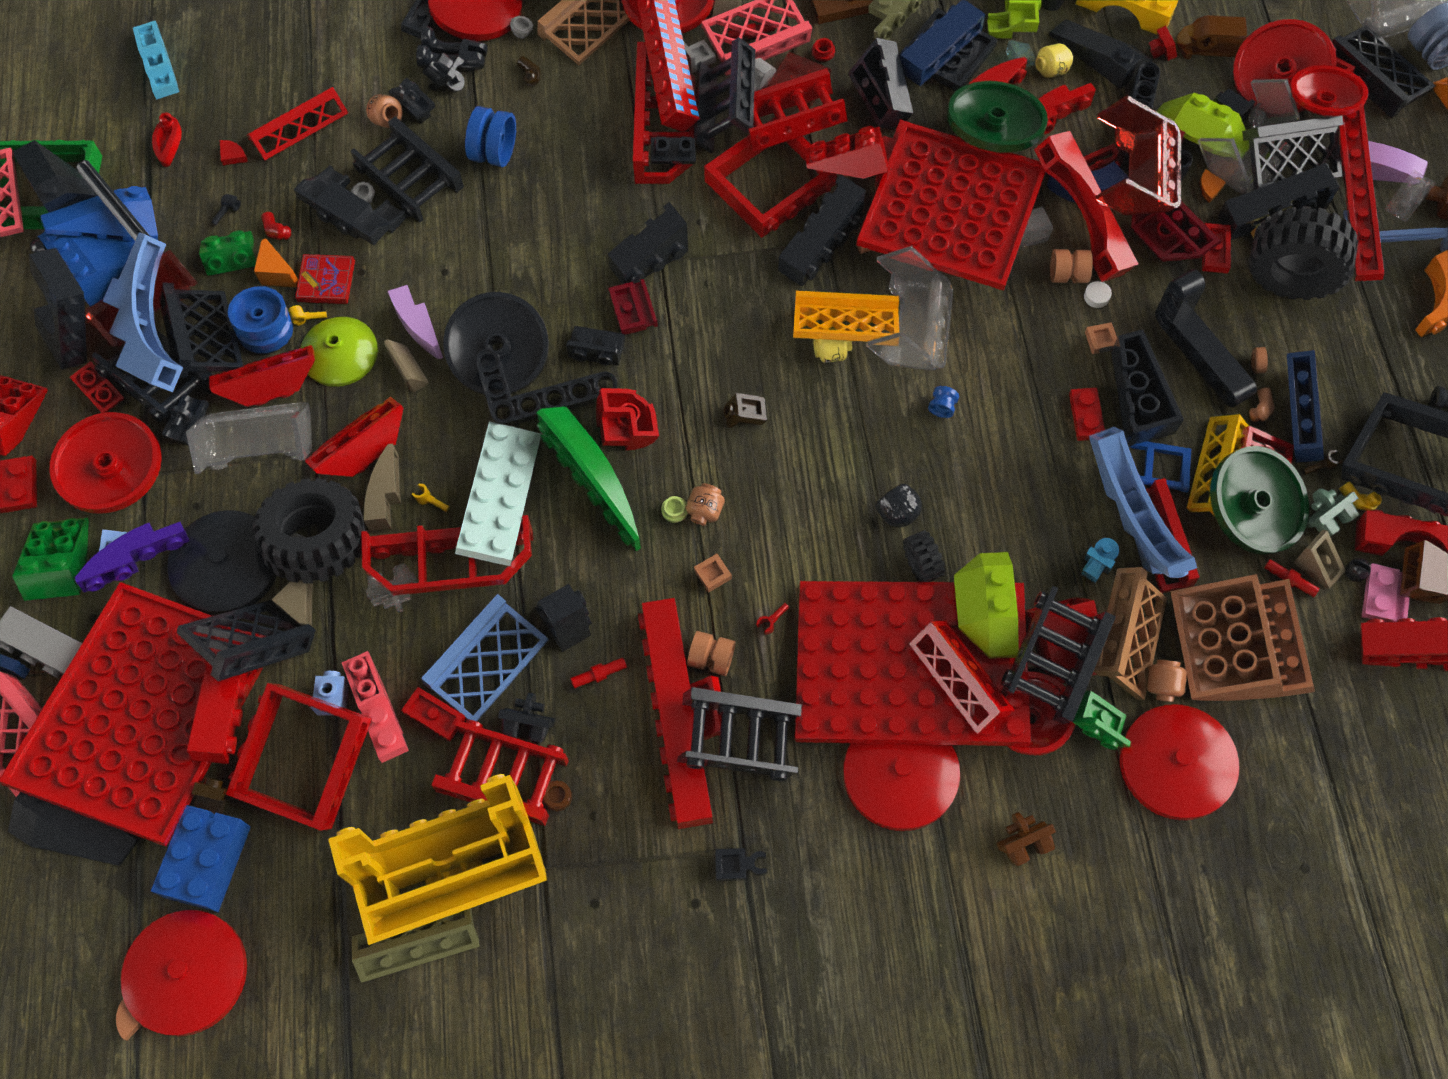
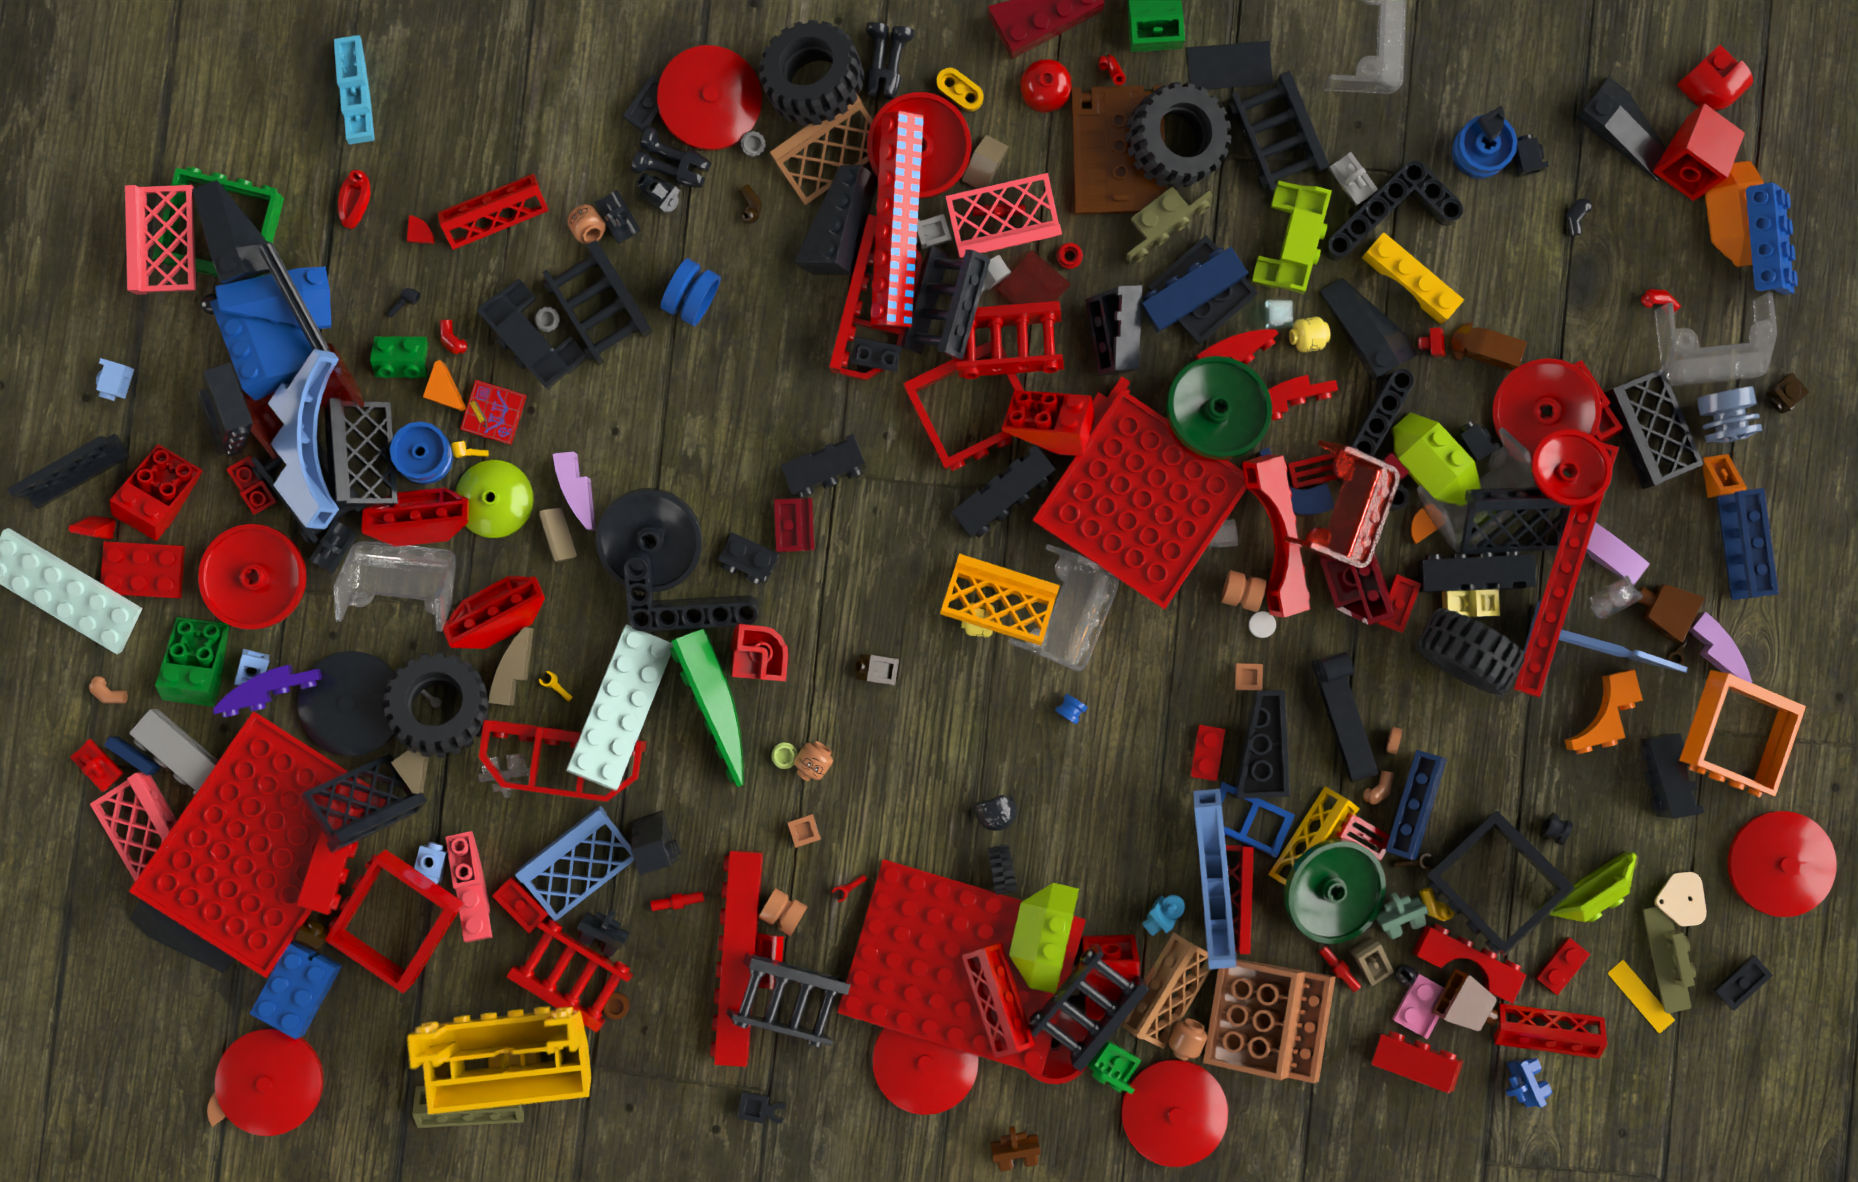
camera: 15 degrees right, 20 degrees up
none -> black wedge [794,165,878,275]

